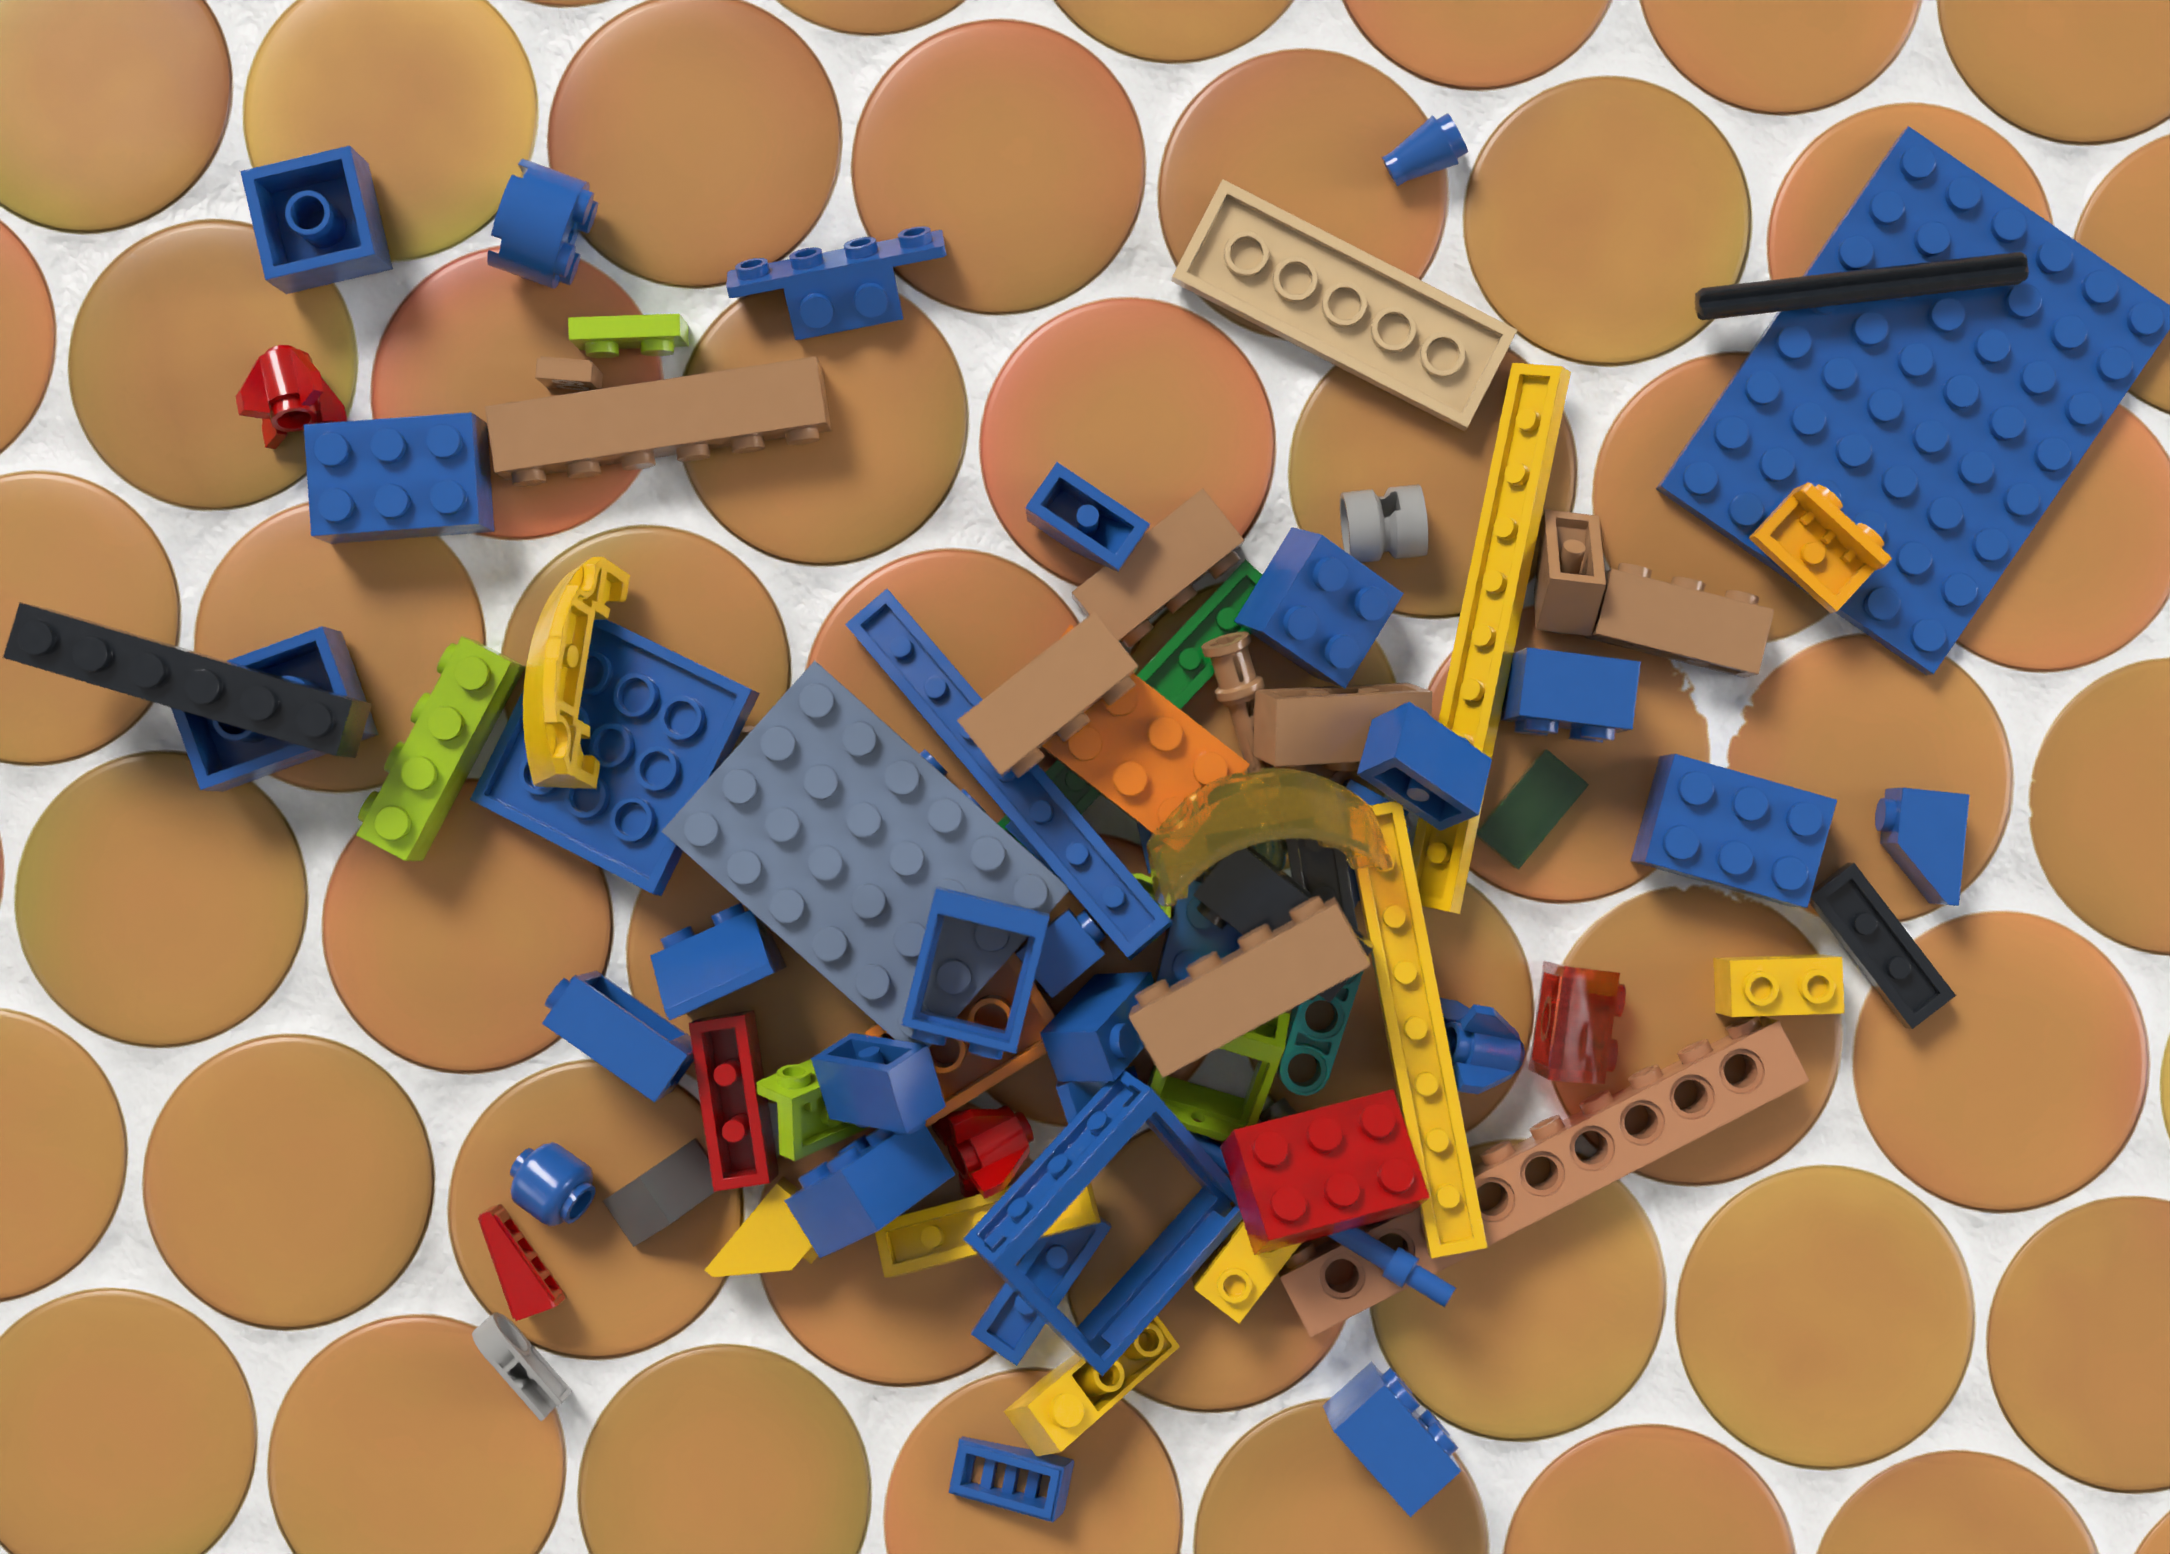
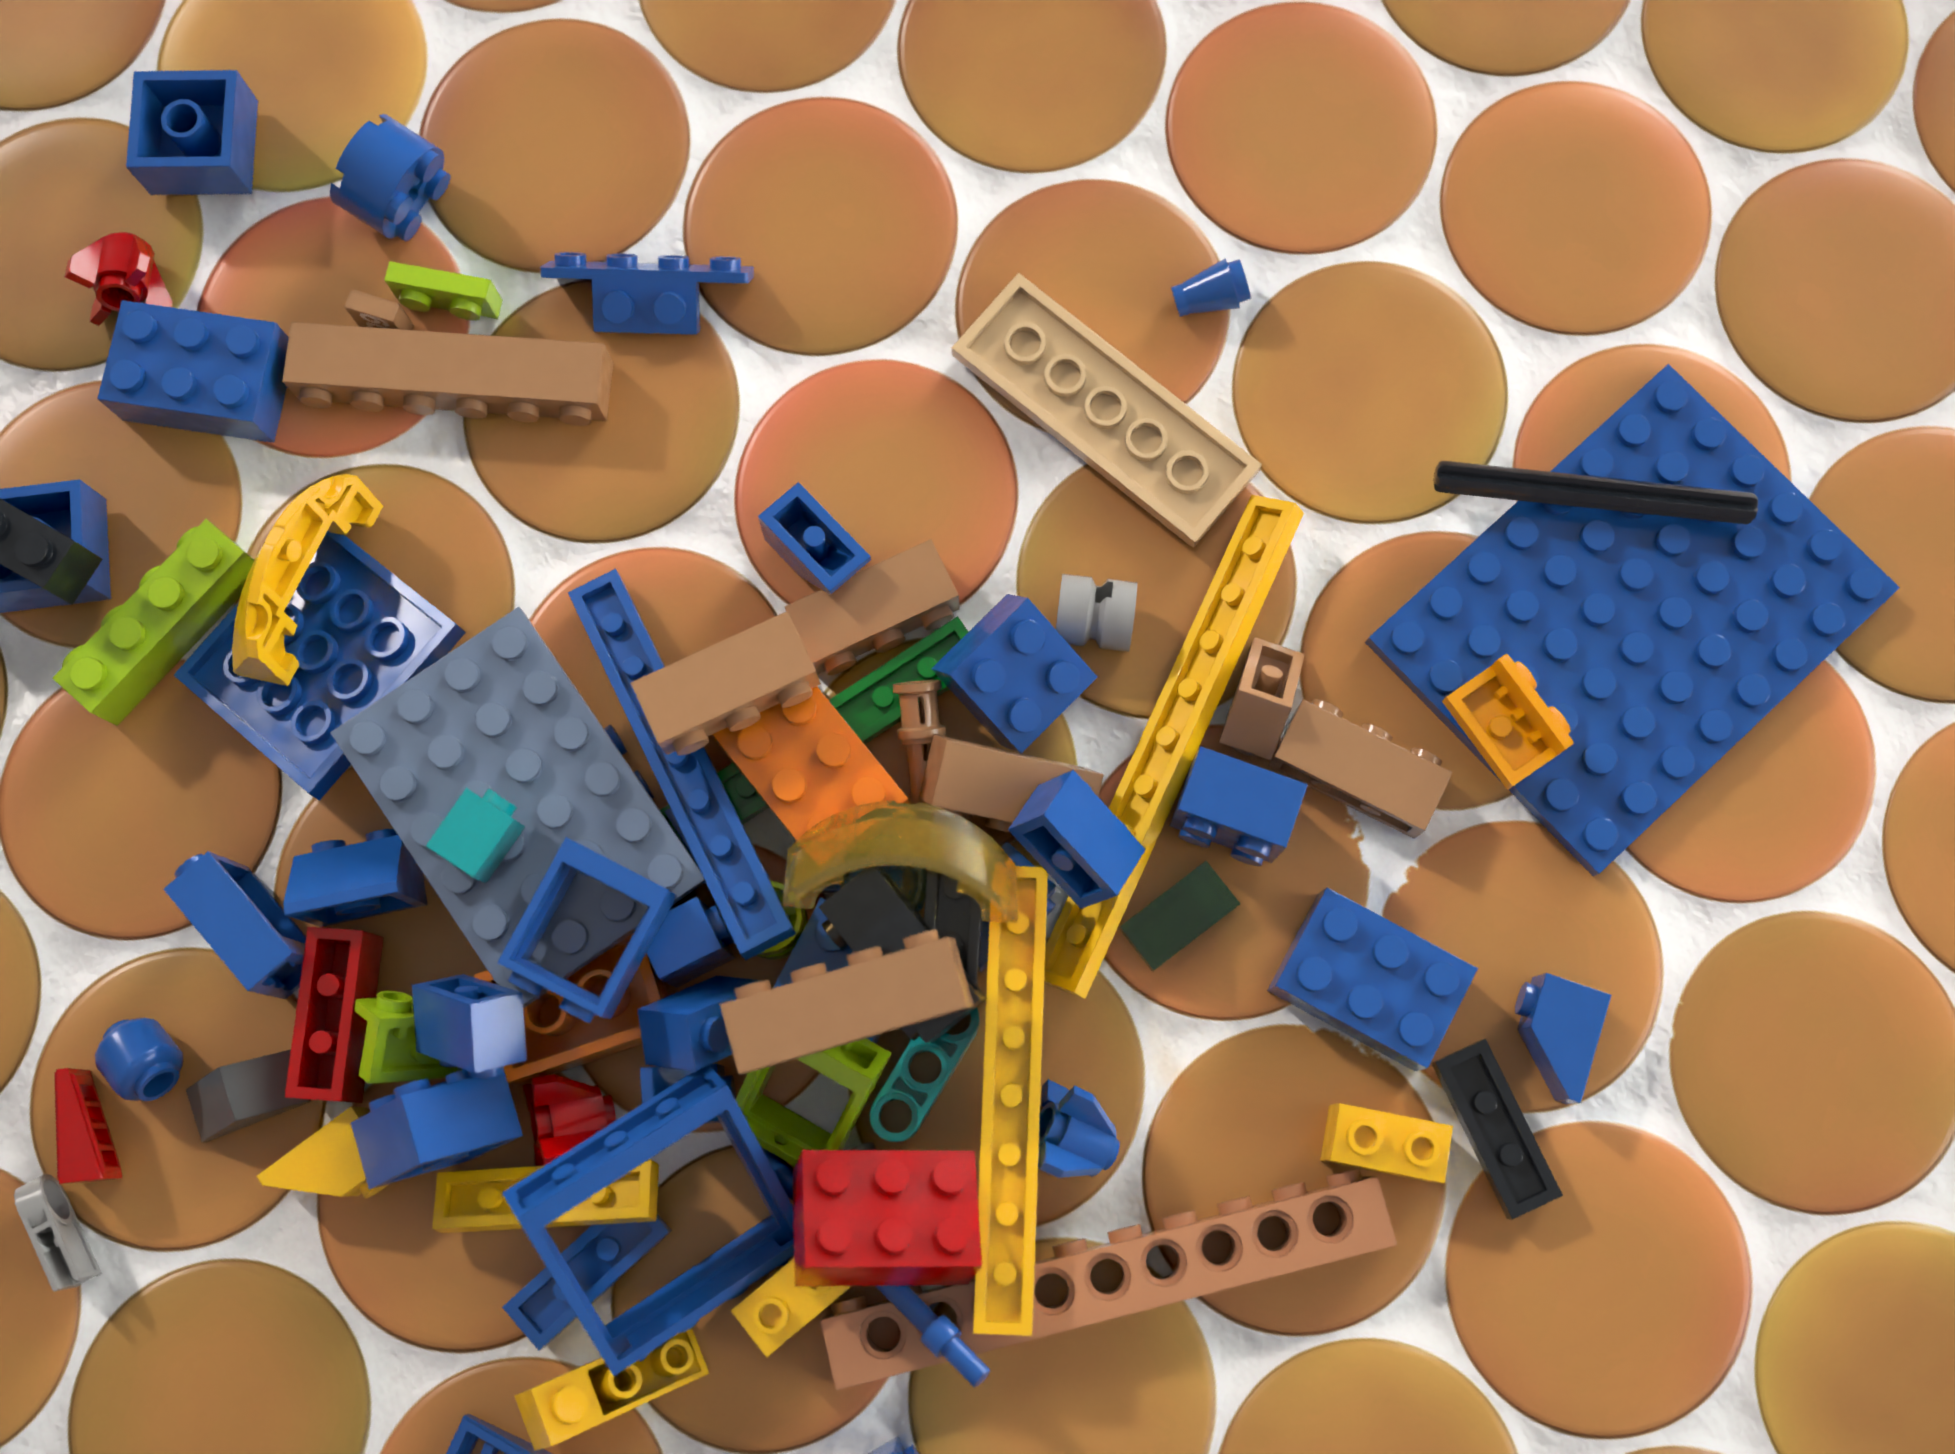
camera: 20 degrees right, 10 degrees down
clear red slope [1528,961,1626,1084] -> none
none -> teal brick [426,788,526,883]

